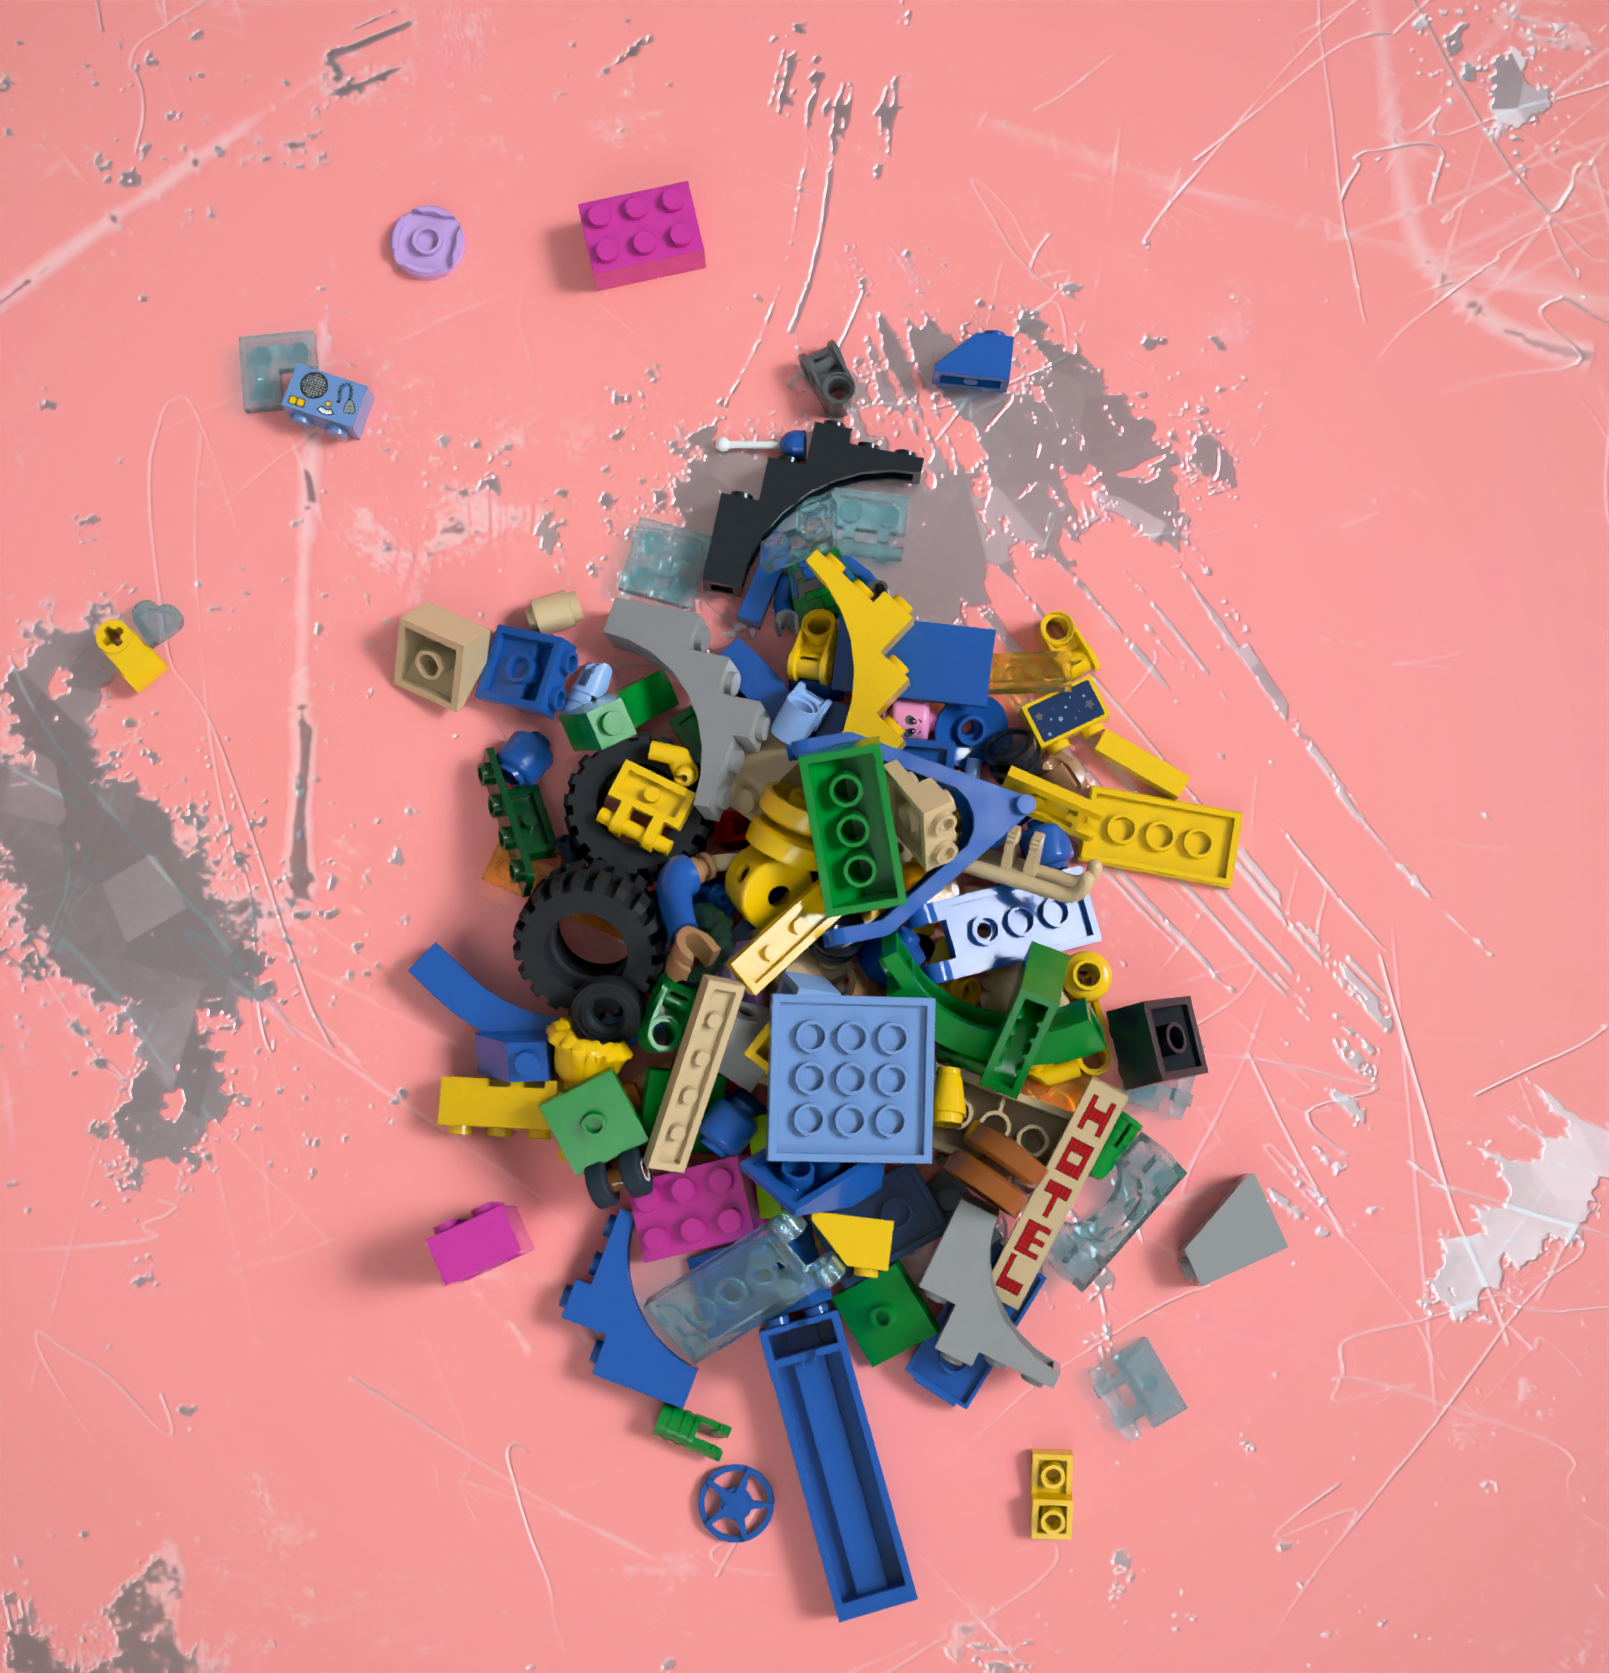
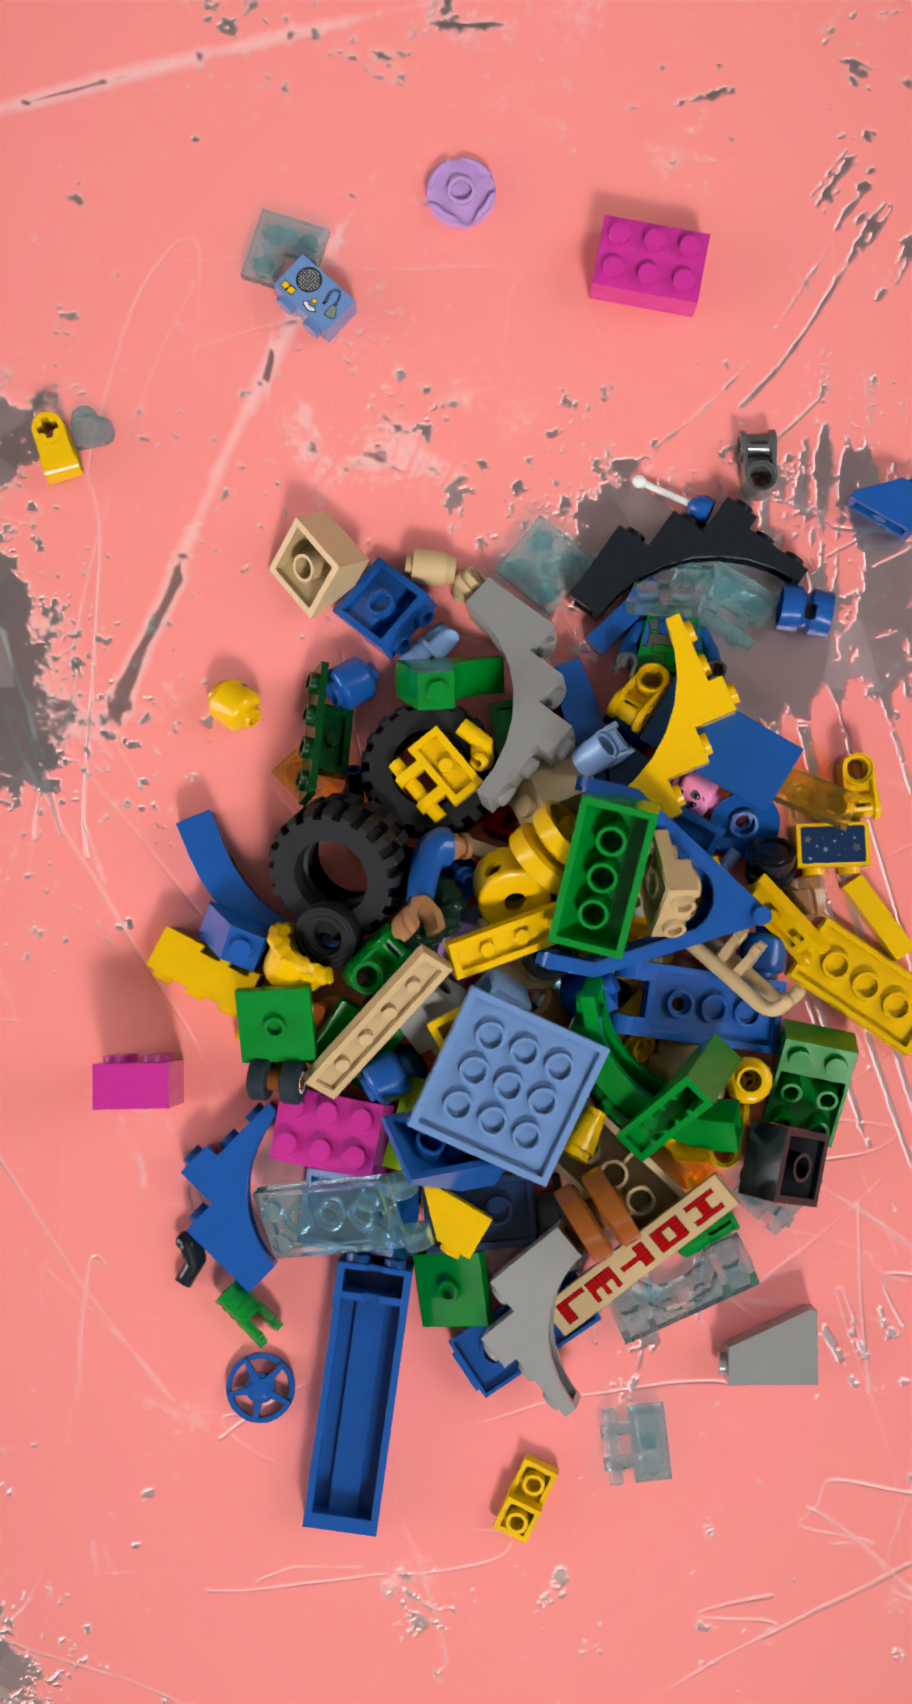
camera: 25 degrees right, 5 degrees up
none -> black arm [175,1230,207,1288]
none -> yellow head [207,678,262,732]
none -> tan plate [452,565,486,602]
none -> green slope [761,1018,859,1148]
none -> blue wheel [775,583,835,638]

